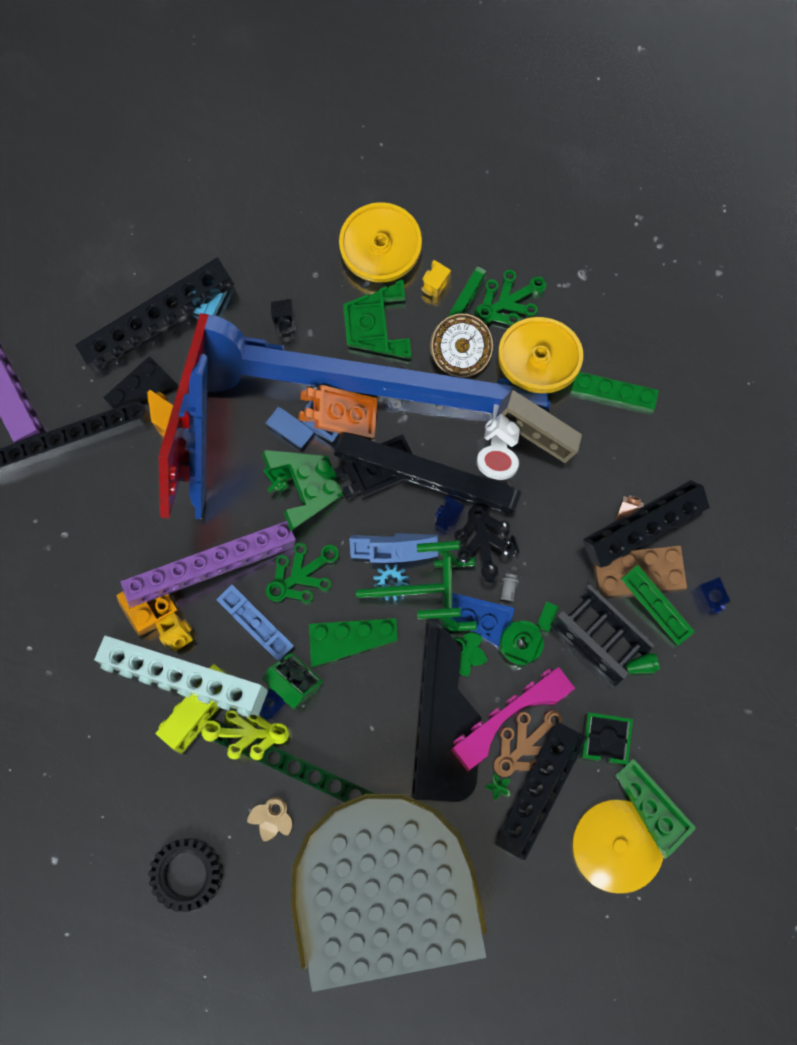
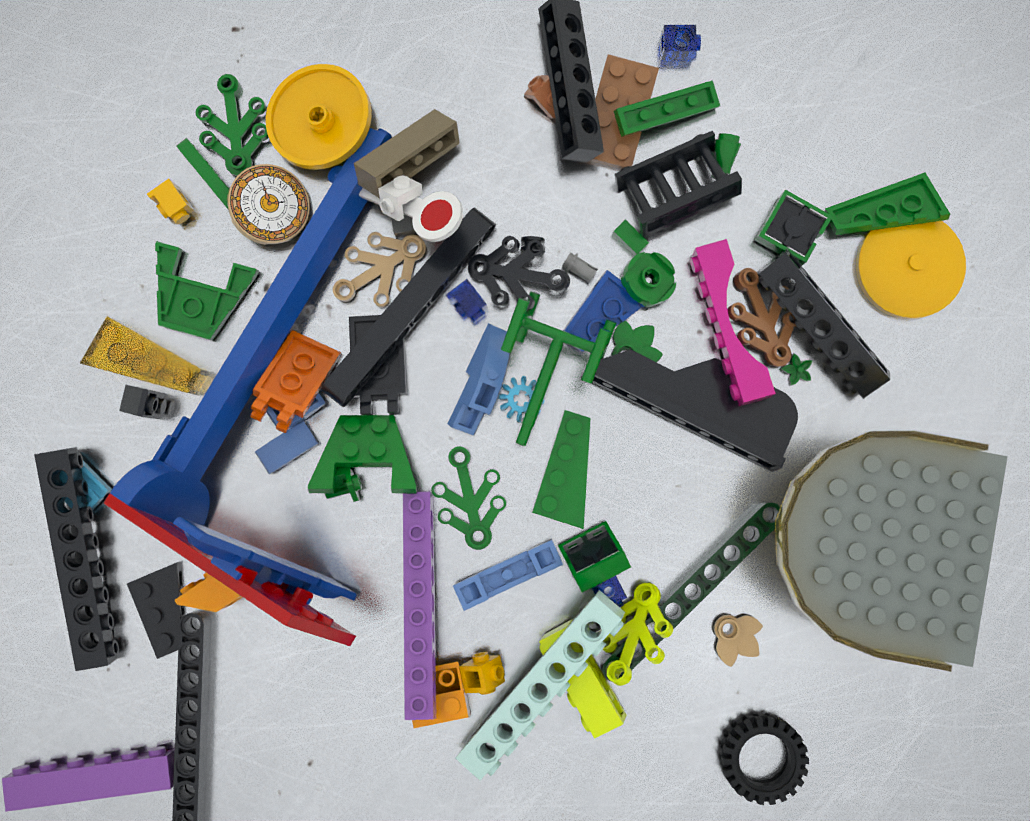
camera: 70 degrees left, 10 degrees up
yellow dish [339,202,422,282] -> none
green plate [571,372,659,412] -> none
none -> clear yellow wedge [80,316,210,395]
none -> tan plant [333,232,426,308]

